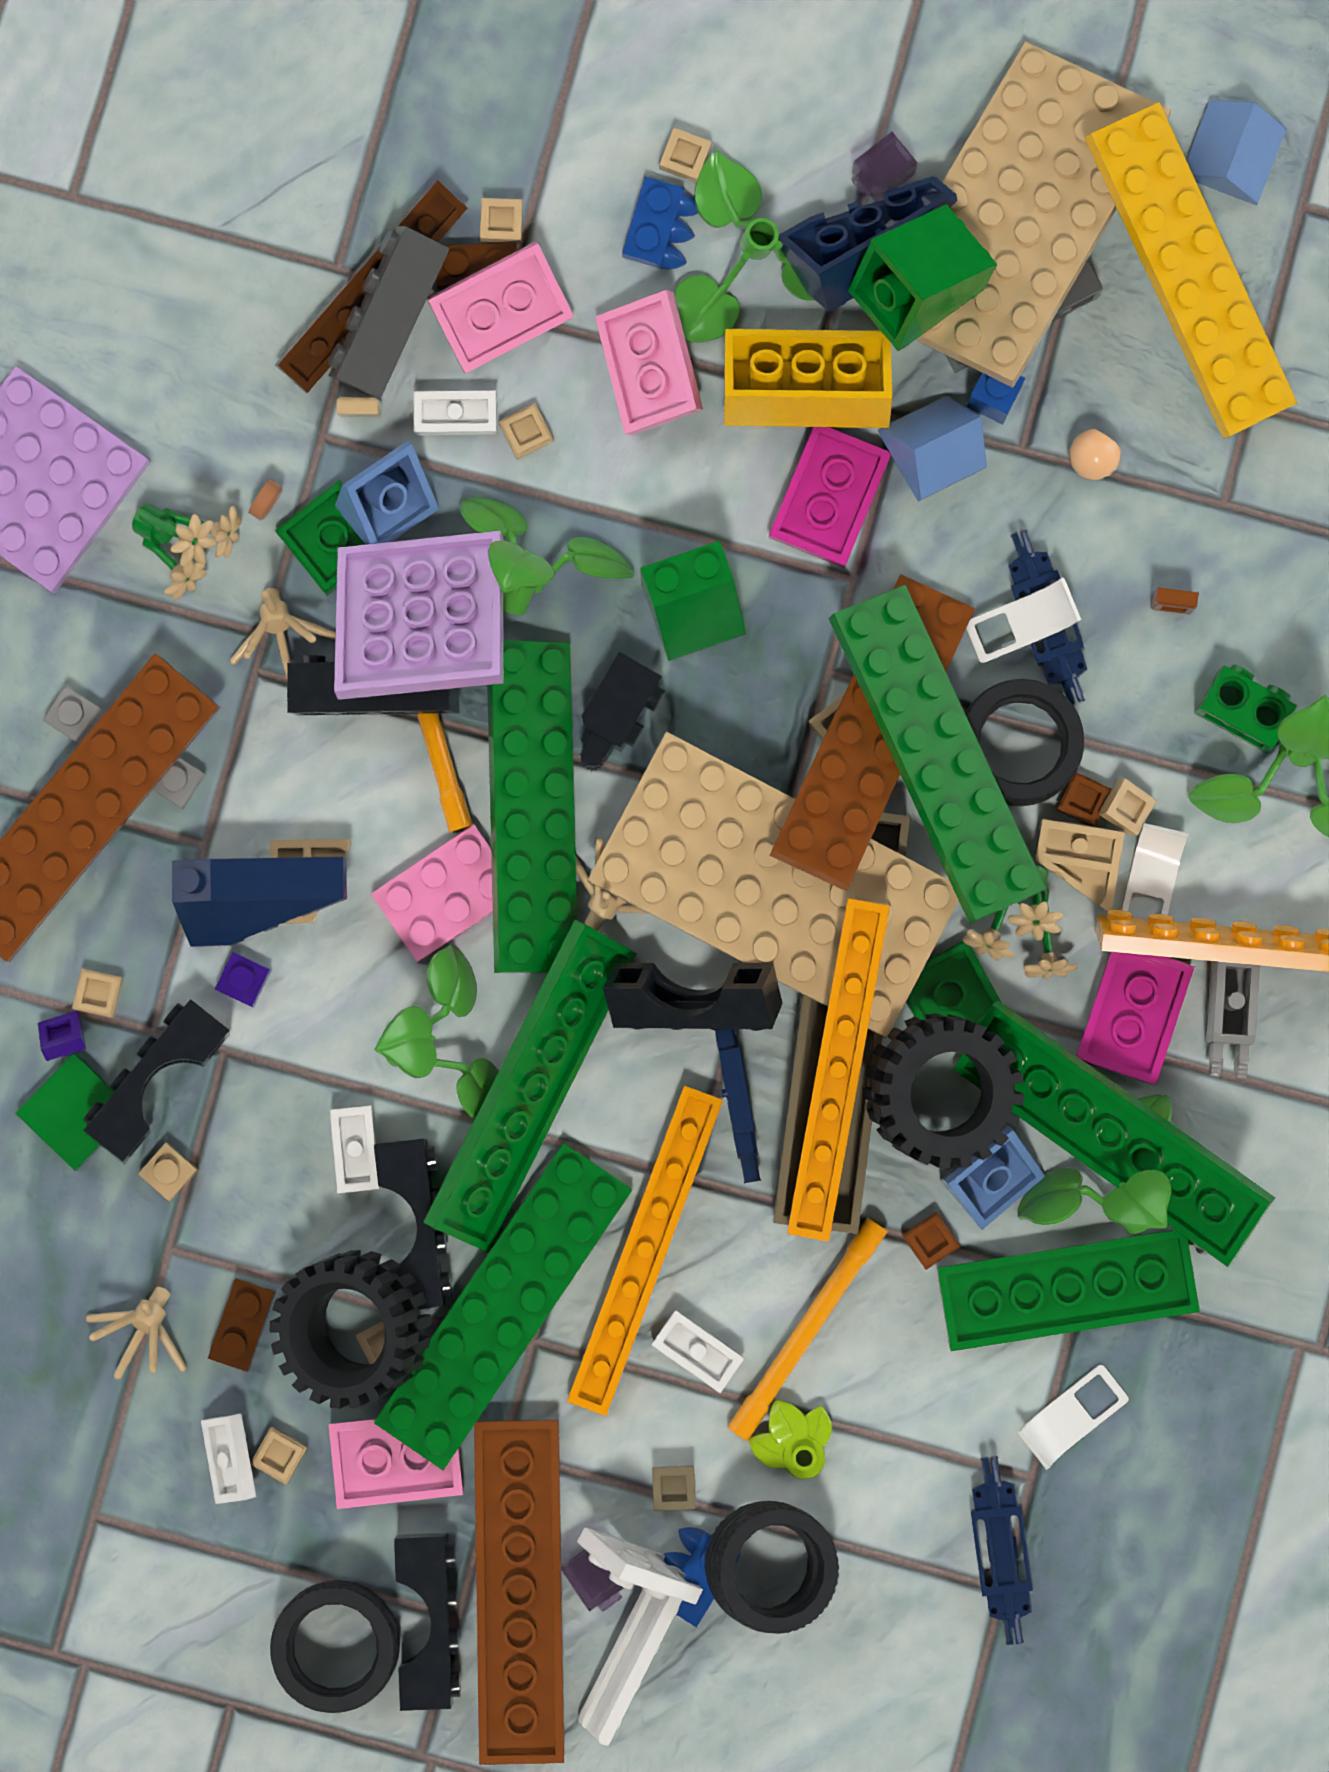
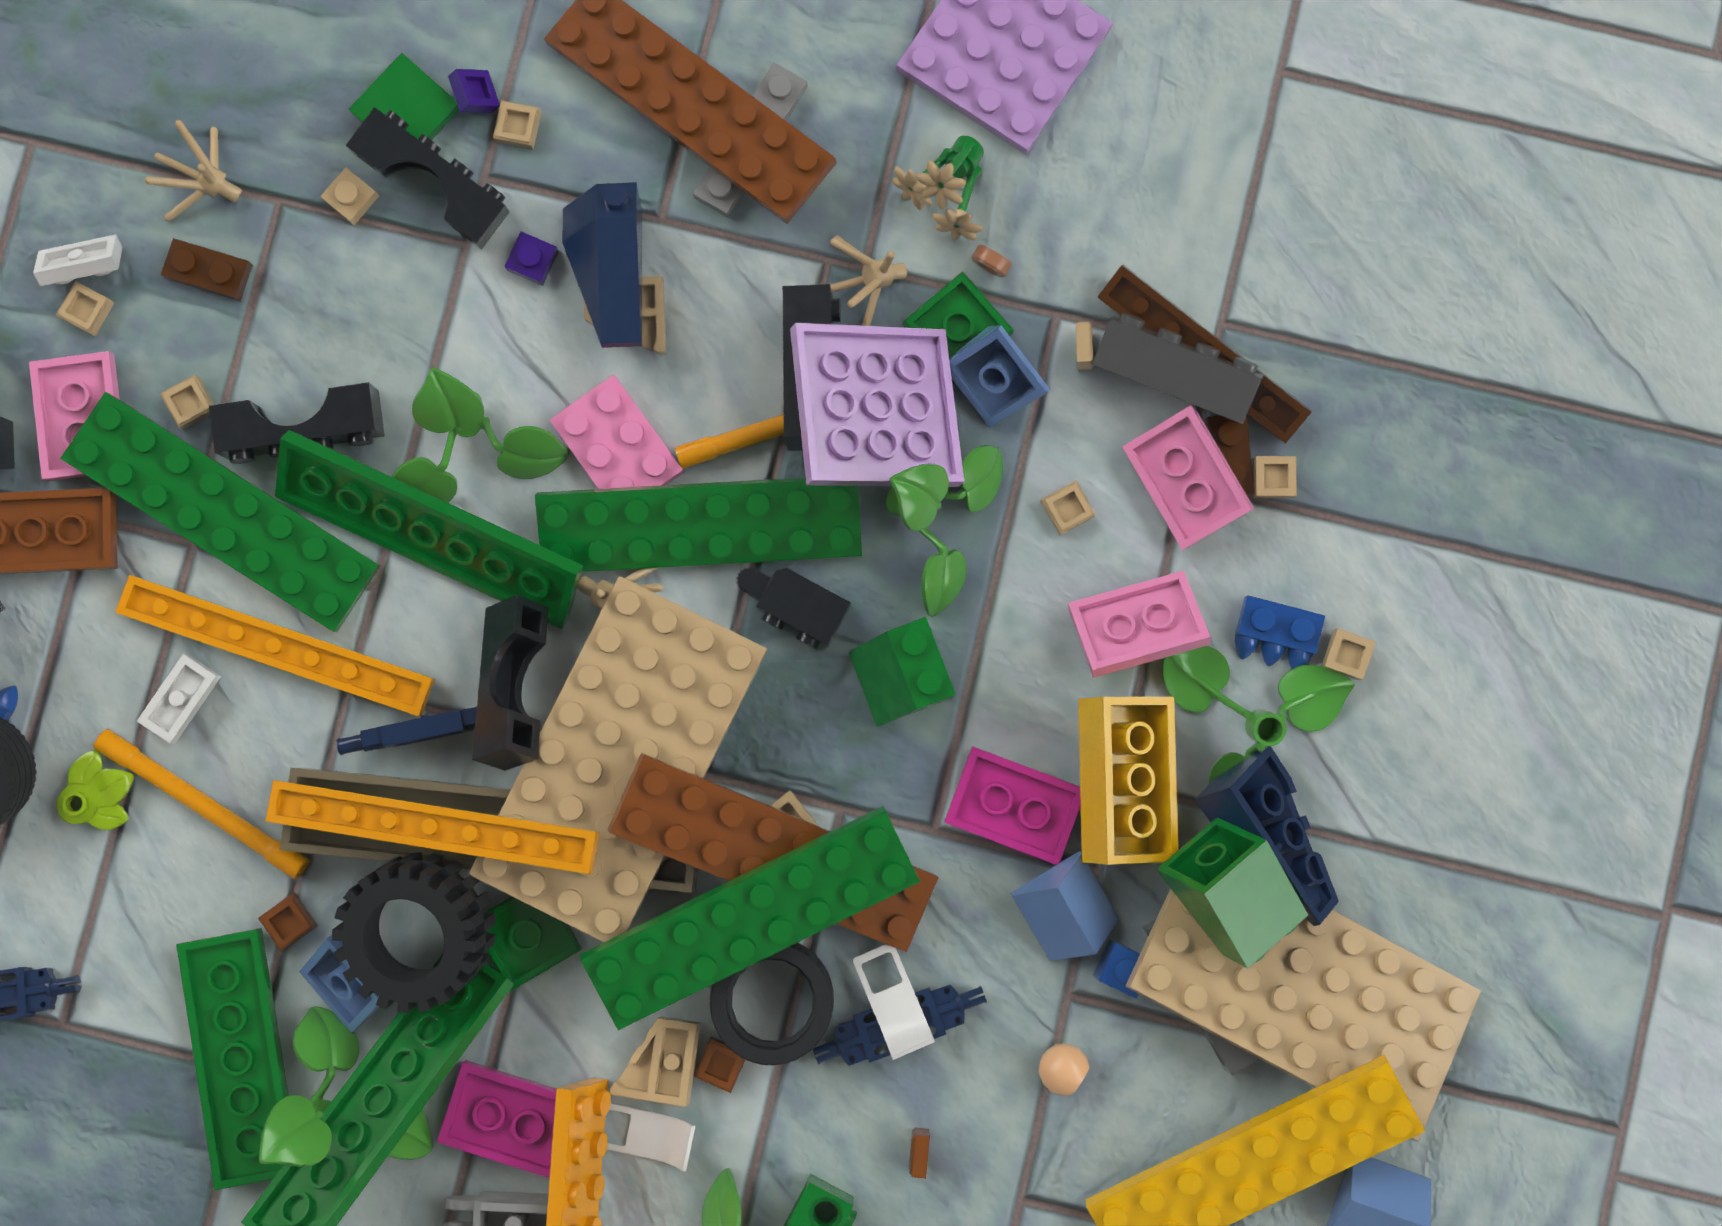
camera: 85 degrees right, 0 degrees up
black tyre [269,1250,431,1409] -> none
white plate [329,1106,381,1193] -> none
white plate [414,391,497,435] -> none
dark tan plate [652,1465,696,1511] -> none
clear purple brick [851,132,918,202] -> none
tan plant [962,865,1078,979] -> none
white piece [1018,1365,1129,1470] -> none
tan plate [1098,778,1157,836] -> none

